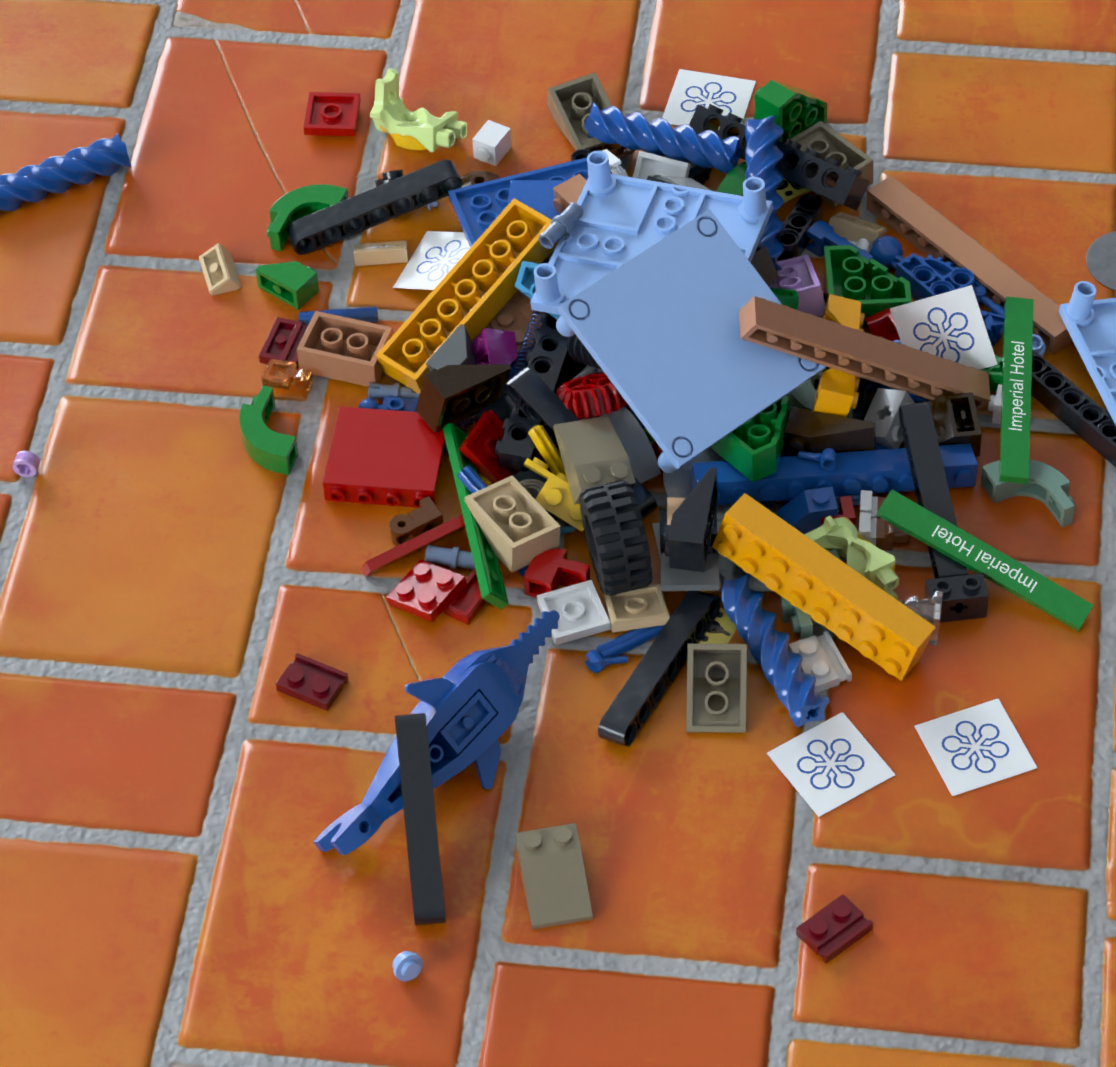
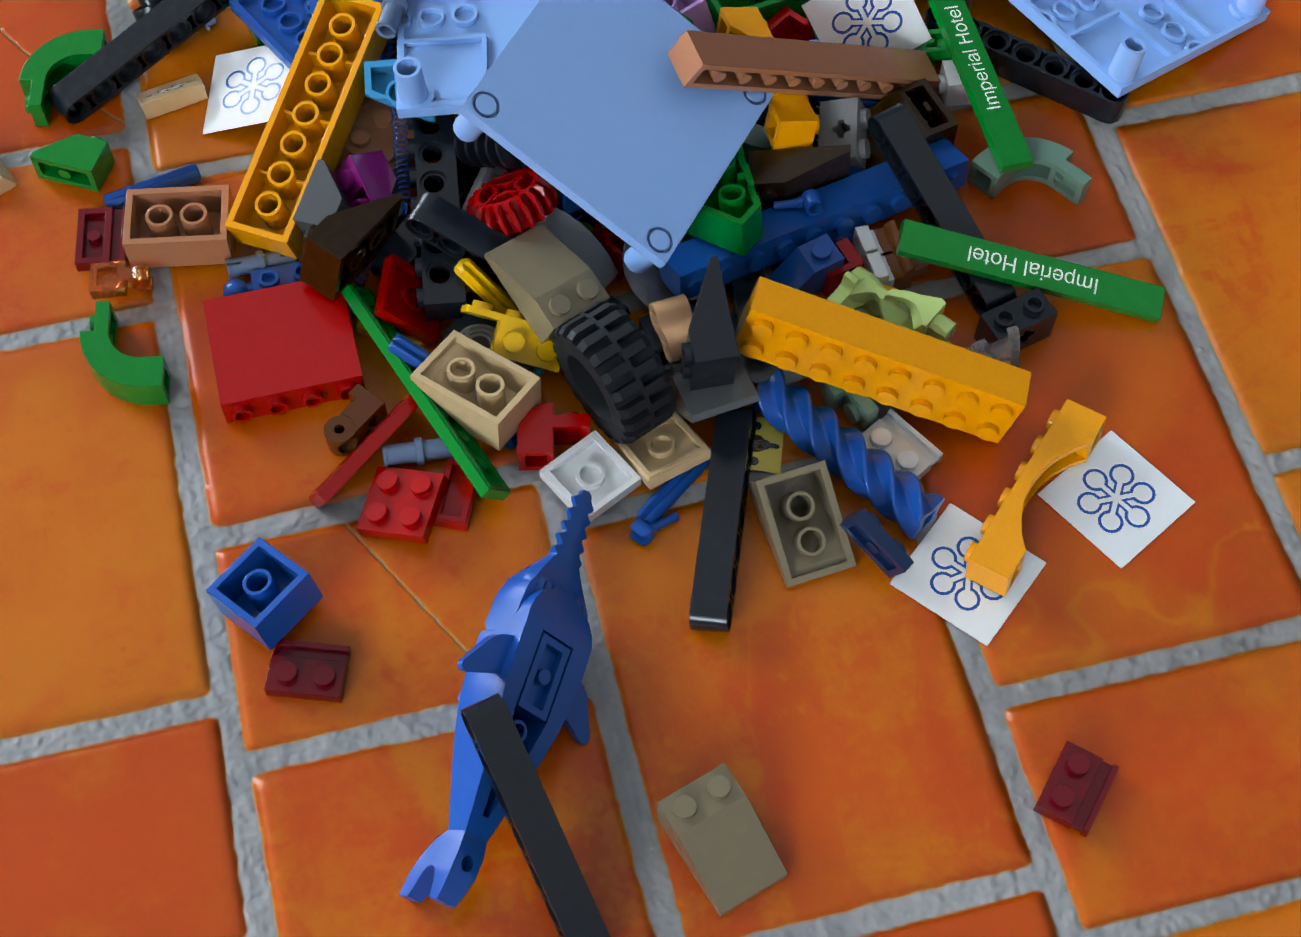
camera: 25 degrees left, 10 degrees up
none -> blue brick [206,537,323,651]
none -> dark blue plate [839,508,914,578]
none -> light orange arch [963,399,1107,597]

